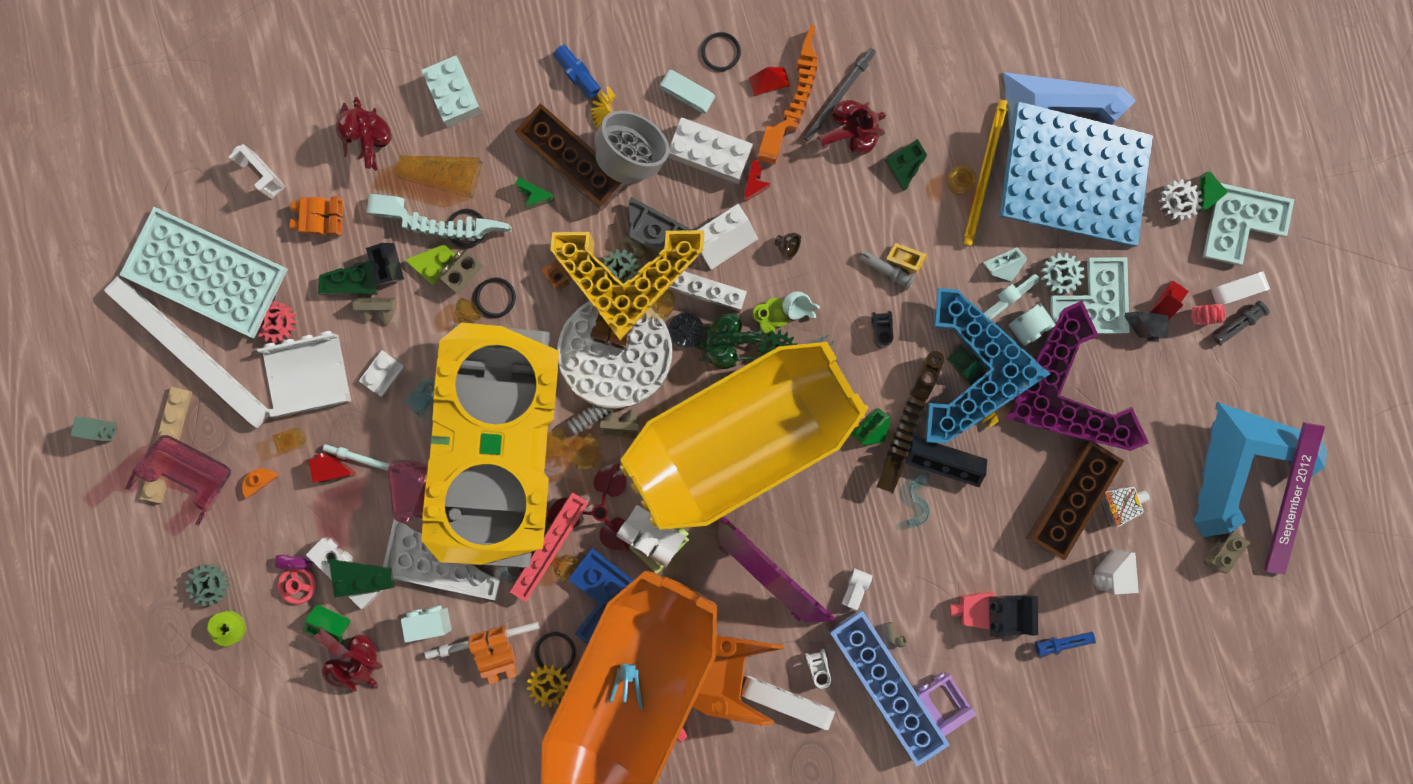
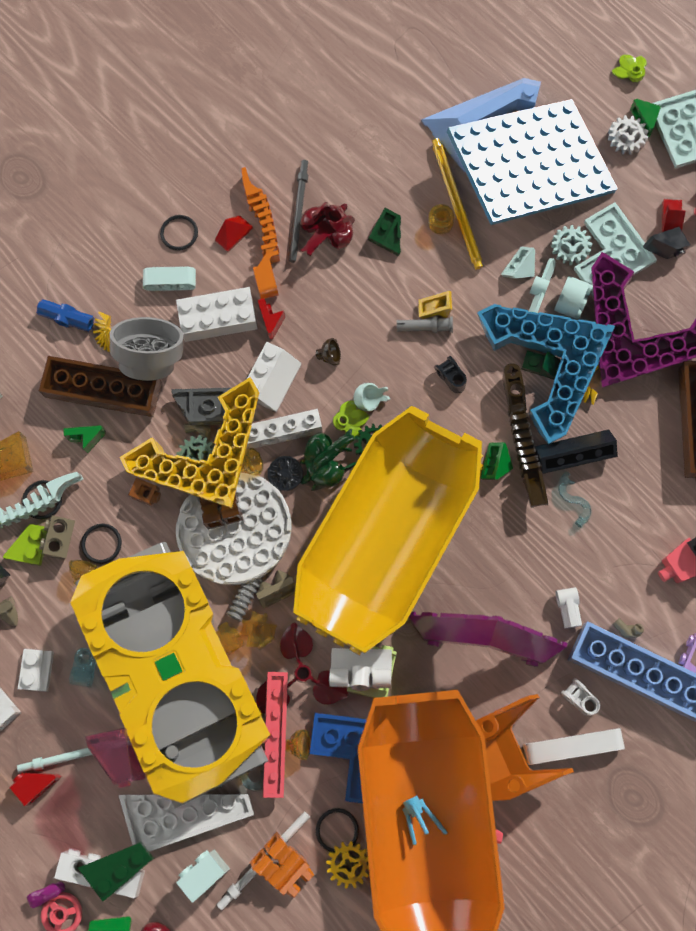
camera: 20 degrees left, 10 degrees down
none -> lime plate [612,55,647,82]

